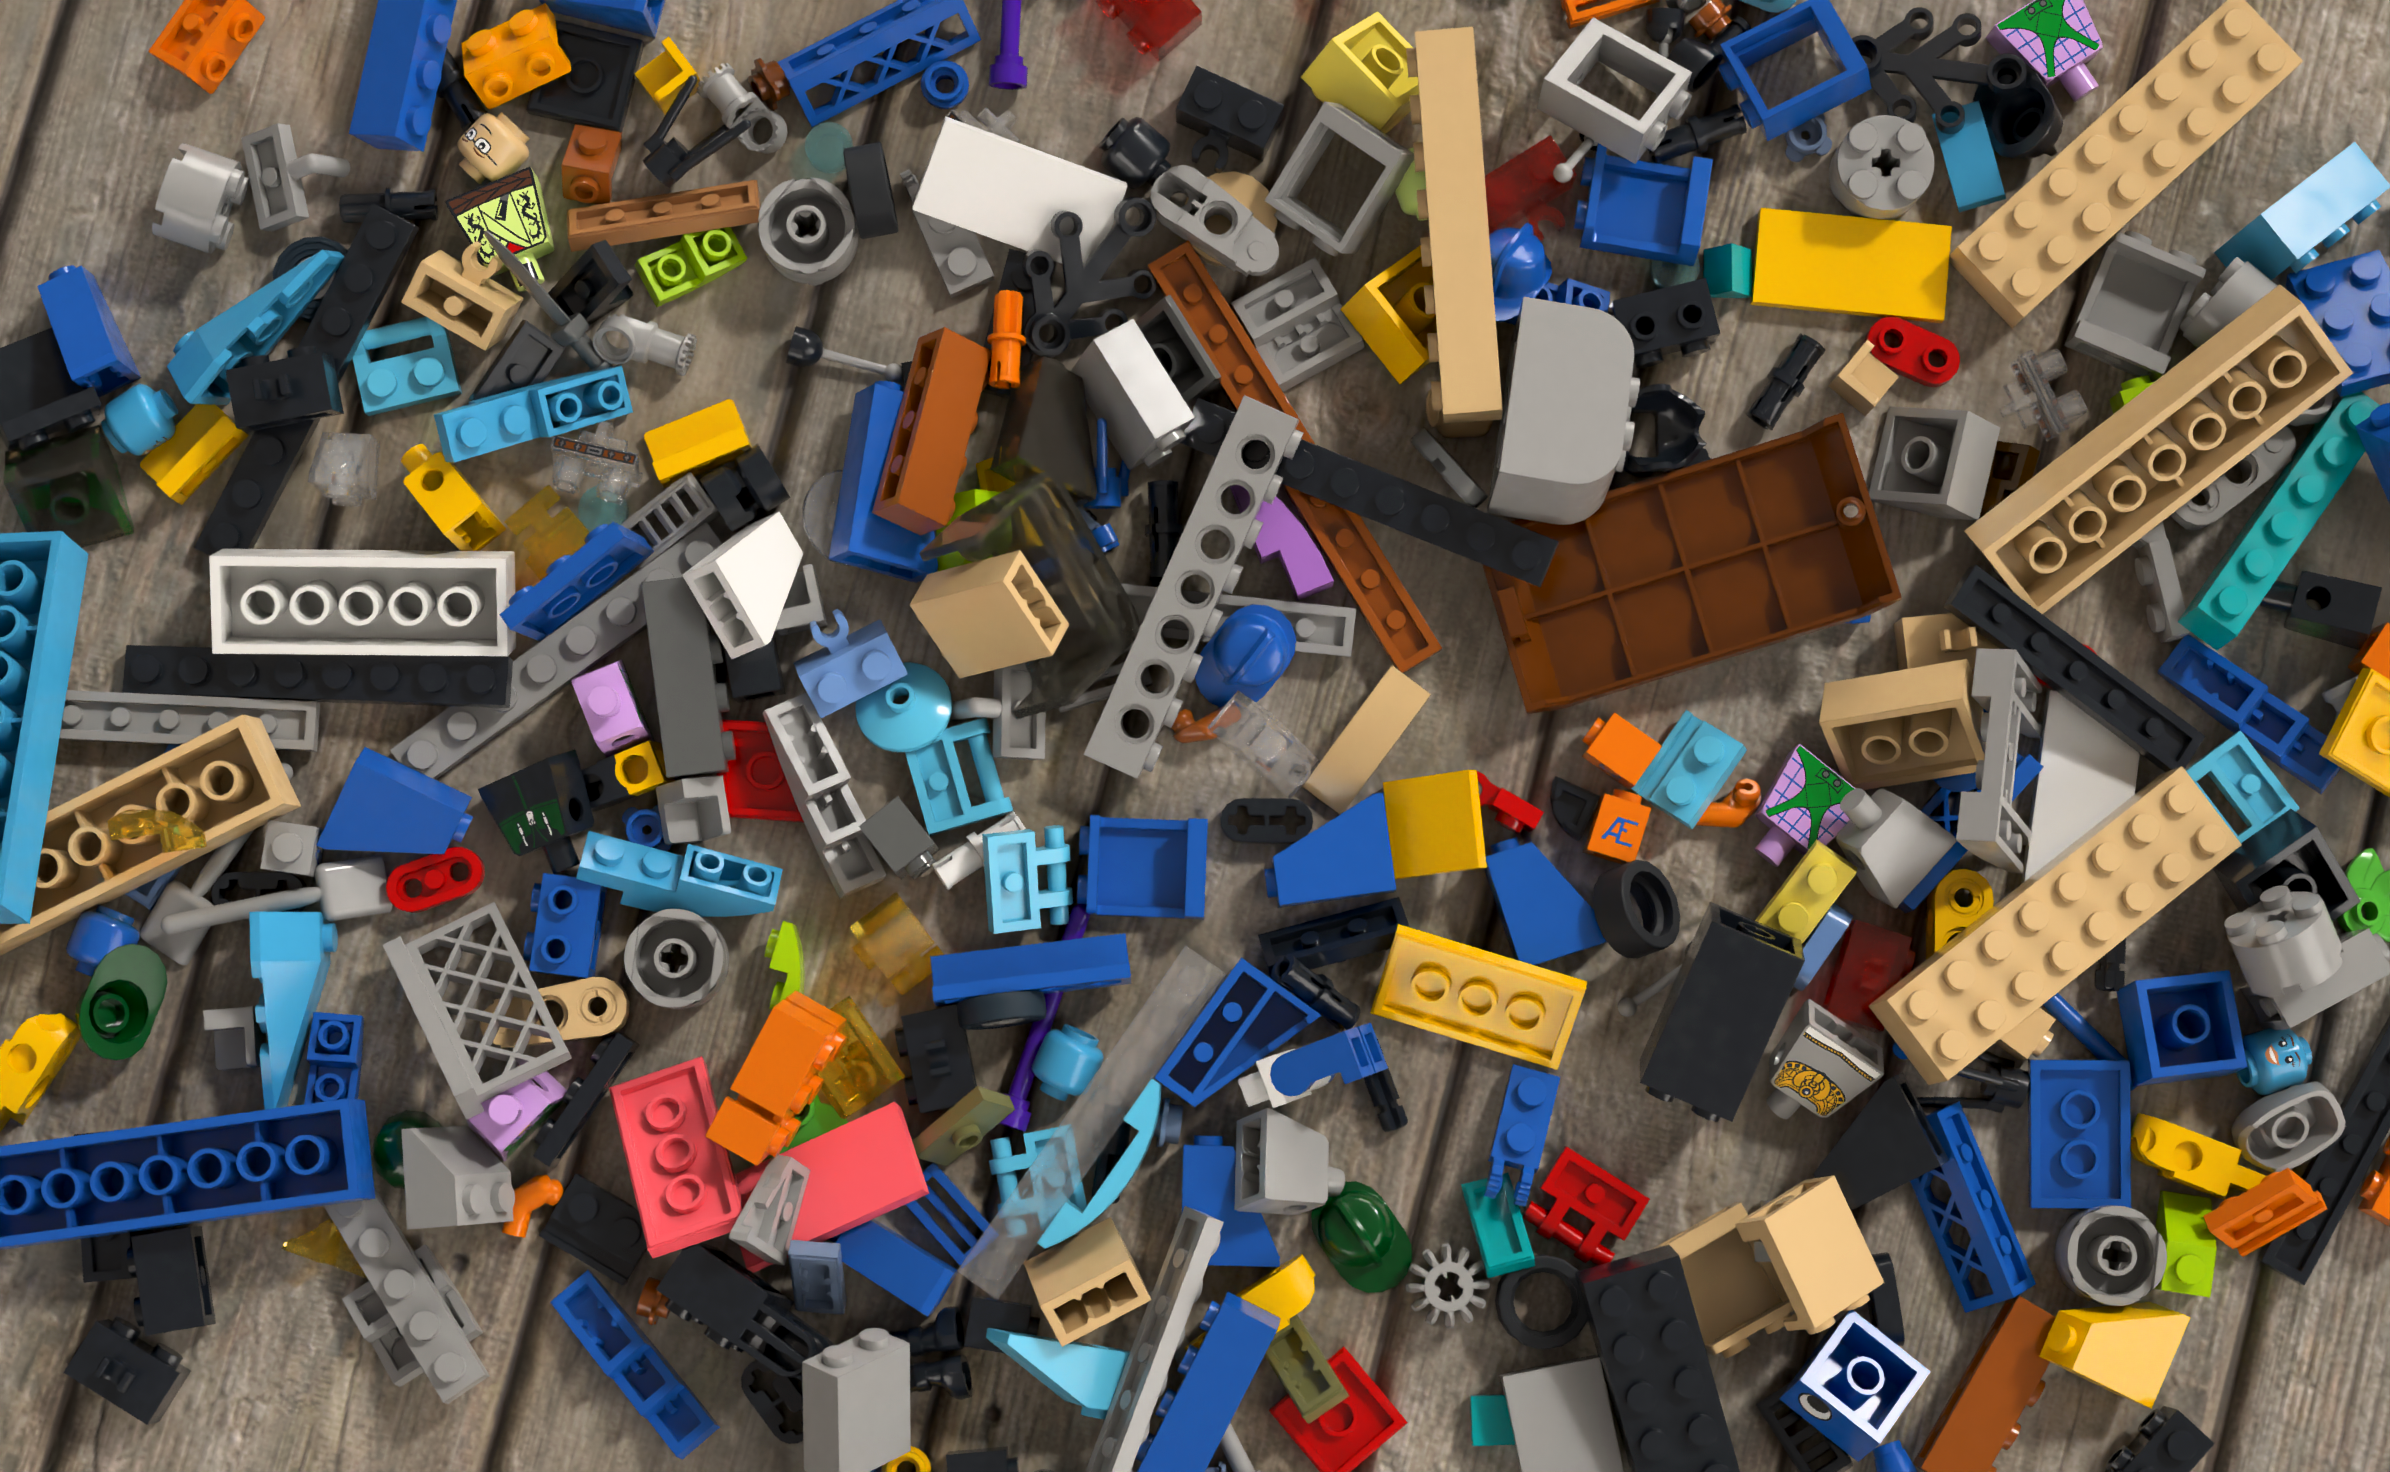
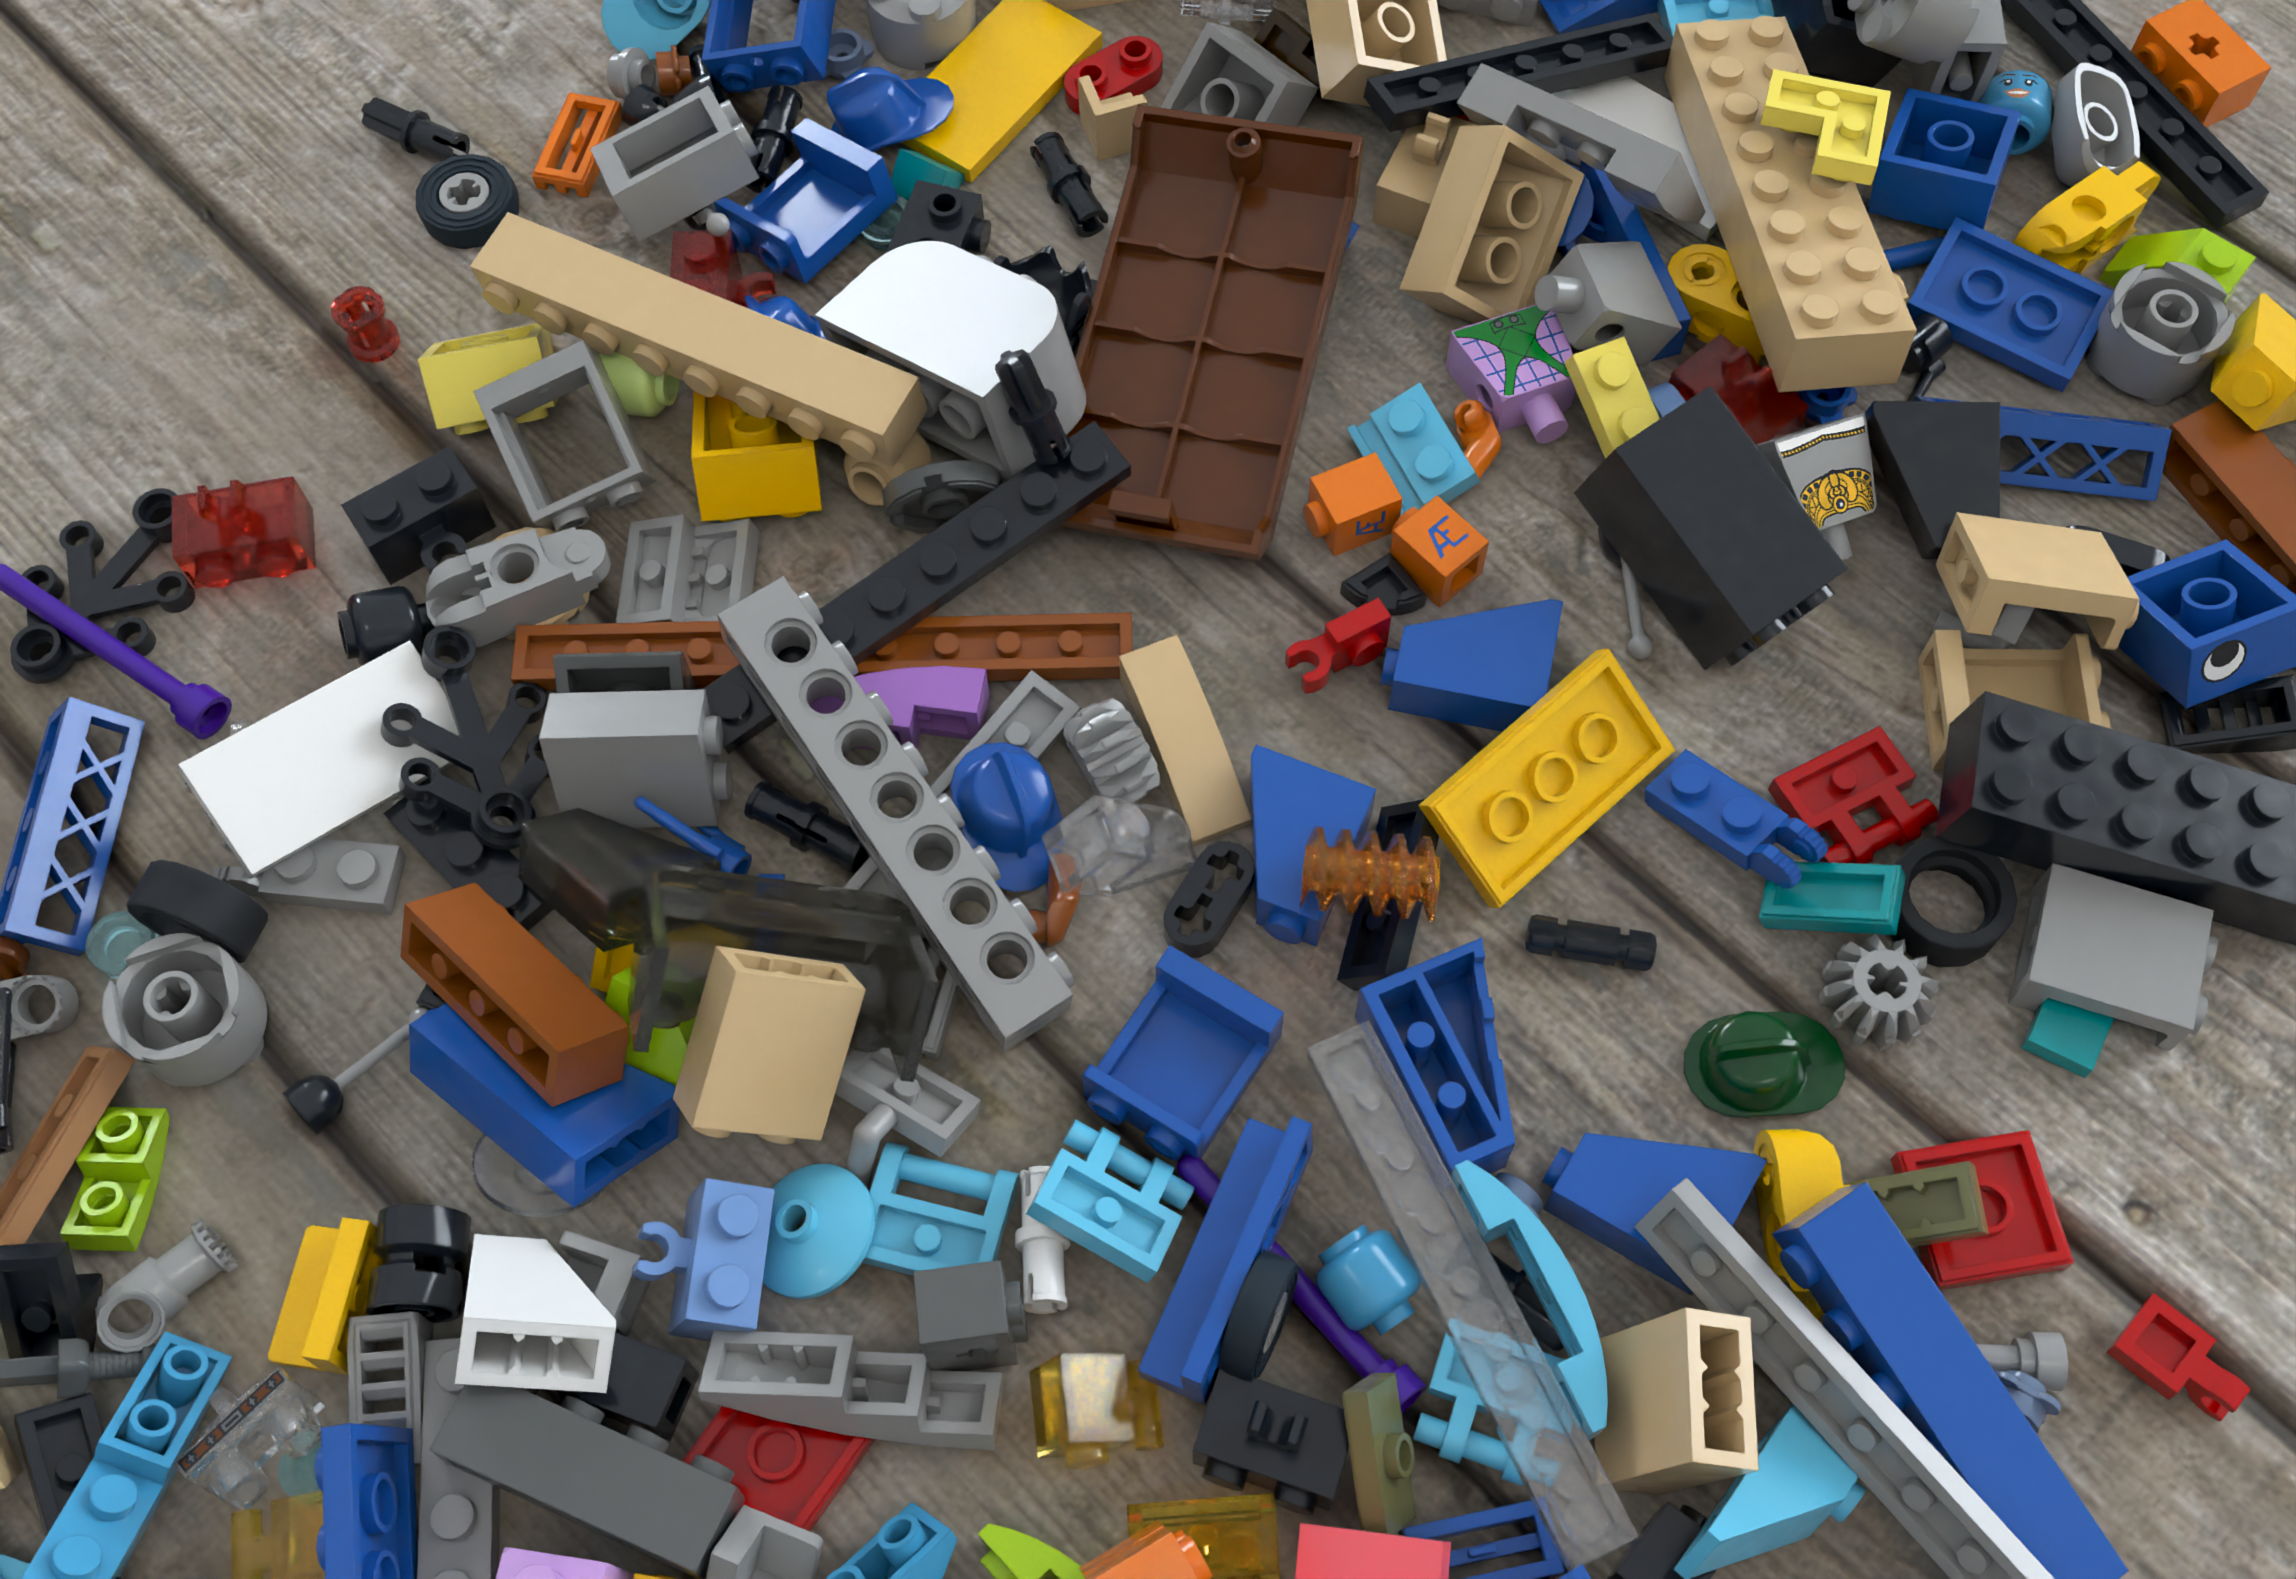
camera: 55 degrees left, 20 degrees down
blue plate [921,60,969,109] -> none
orange axle [987,290,1026,389] -> none
light grey torso [1234,1108,1345,1215] -> none
blue hips [1238,1022,1388,1108] -> none
black pin [1271,954,1360,1032] -> none
yellow tile [1383,770,1487,879] -> none
black tyre [1593,860,1680,959] -> none
orange plate [2203,1168,2327,1257] -> none
none -> blue piece [826,67,954,152]
none -> black axle [995,349,1072,465]
none -> light grey gear [1063,698,1160,810]
none -> clear orange piece [1299,826,1441,922]
none -> light yellow plate [1760,69,1891,186]

